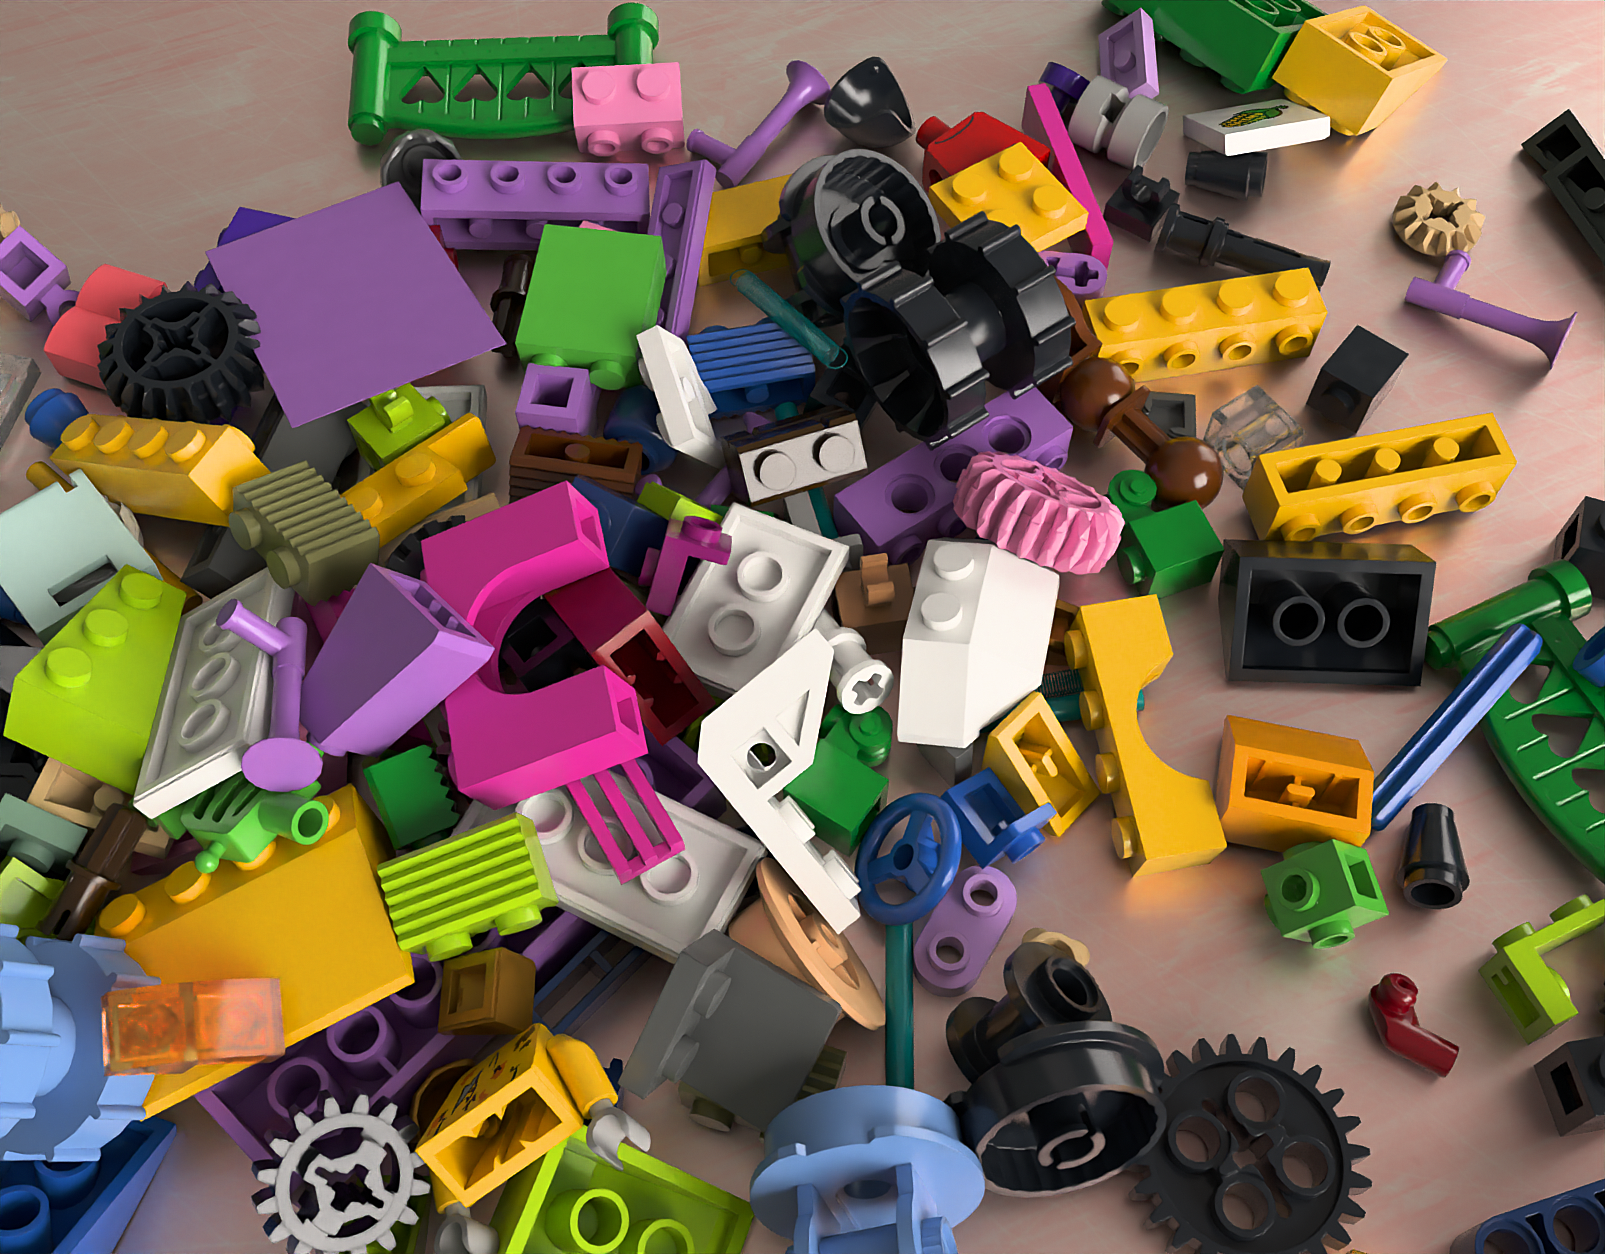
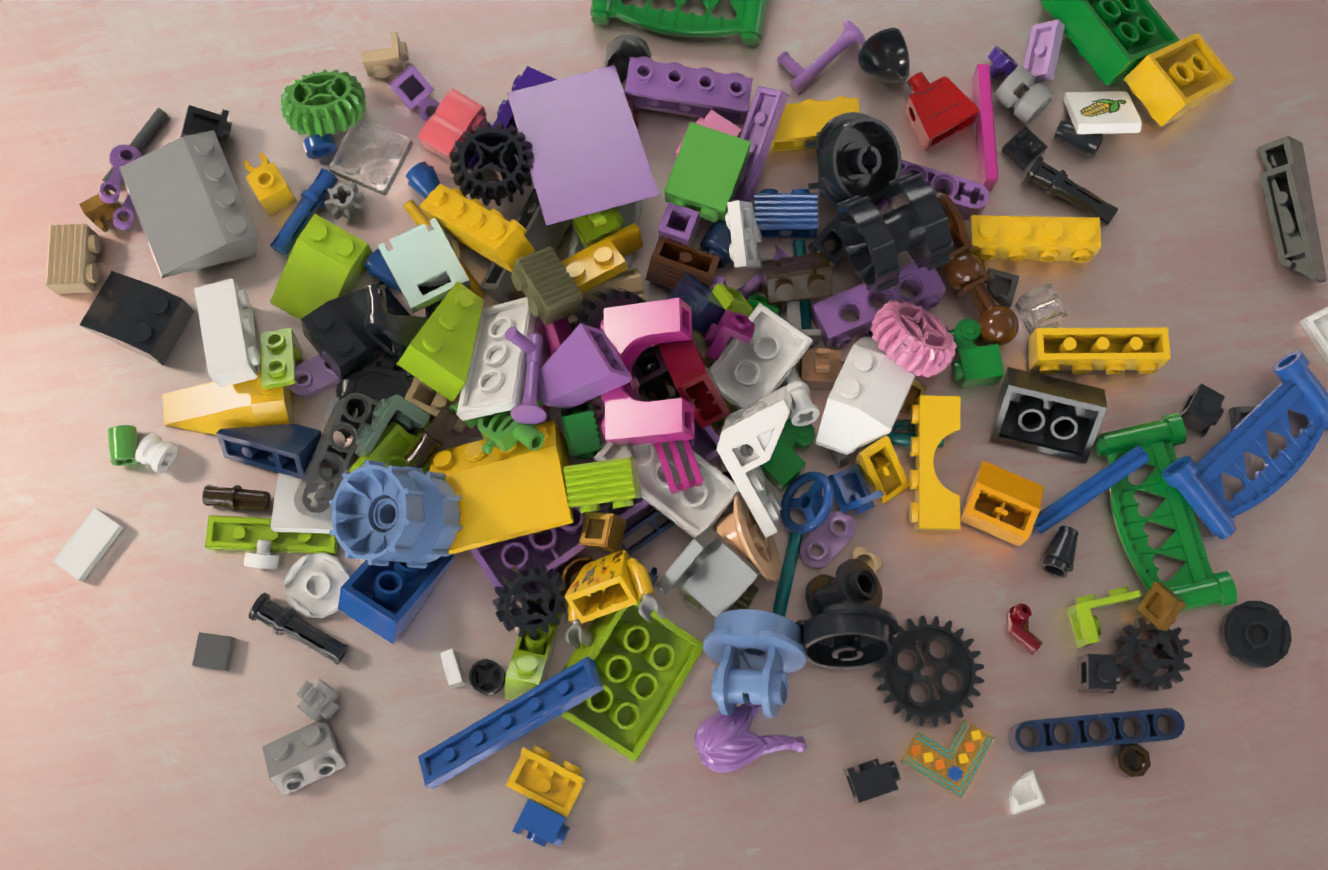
camera: 15 degrees right, 15 degrees up
clear orange slope [101,978,285,1076] -> none
dark brown axle [490,254,535,357] -> none
bright pink bracket [571,62,685,156] -> none
teal piece [730,269,848,369] -> none
yellow plate [928,142,1089,252] -> none
bright green brick [1260,839,1389,949] -> none
black brick [1306,325,1409,433] -> none
tan gear [1392,182,1485,257] -> none
medium lavender piece [1405,249,1577,370] -> none

